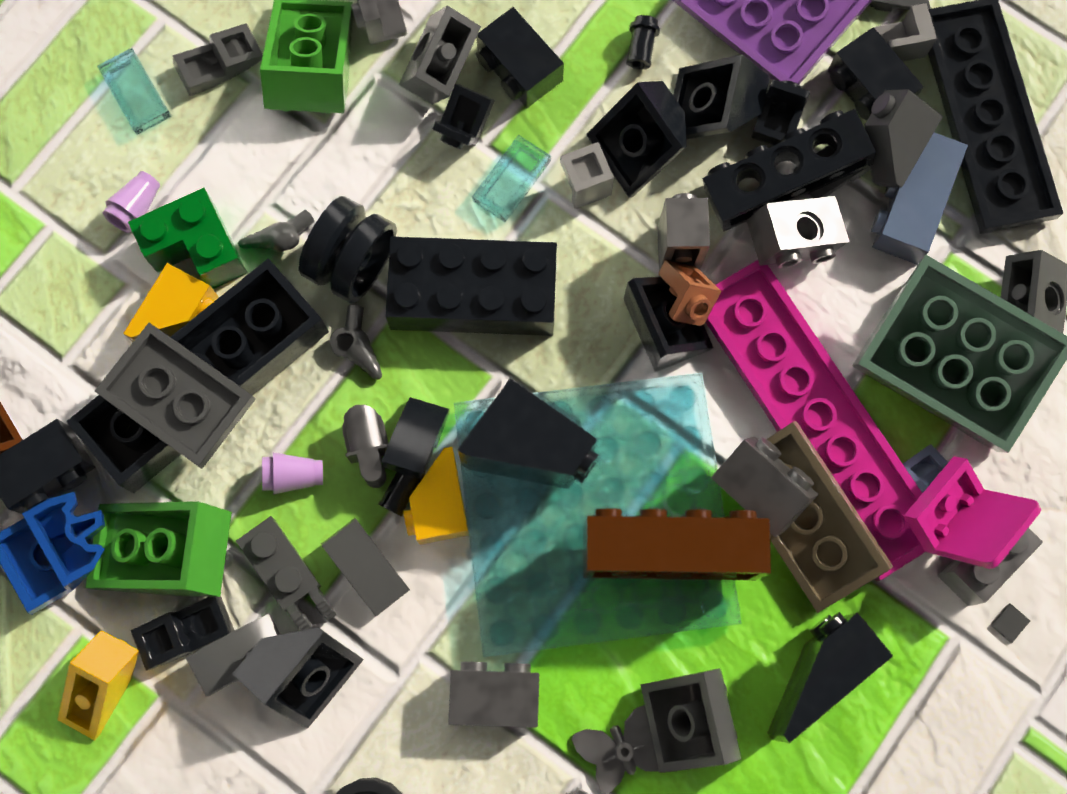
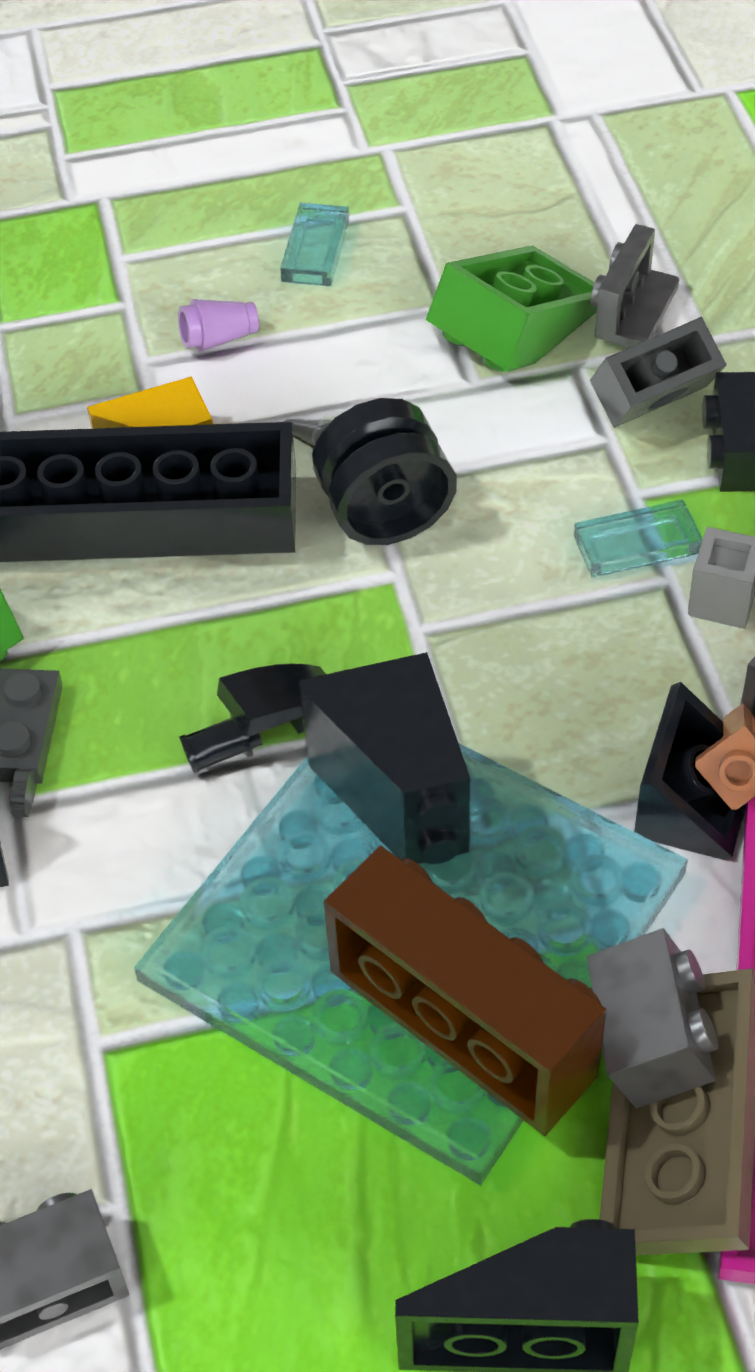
camera: 45 degrees right, 25 degrees down
dark grey plate [94,322,256,469] -> none
green brick [128,187,248,289] -> none
dark grey slope [173,23,263,96] -> none
lavender cone [262,452,323,495] -> none
dark grey slope [321,518,410,617] -> none
dark grey animal [330,305,382,380] -> none
flat silver arm [342,405,389,488] -> none
black brick [385,236,557,336] -> none
yellow slope [404,447,469,545] -> none
black bracket [432,84,495,149] -> none
flat silver brick [448,662,539,728] -> none
flat silver piece [572,705,659,794] -> none
dark grey brick [641,668,741,773] -> none

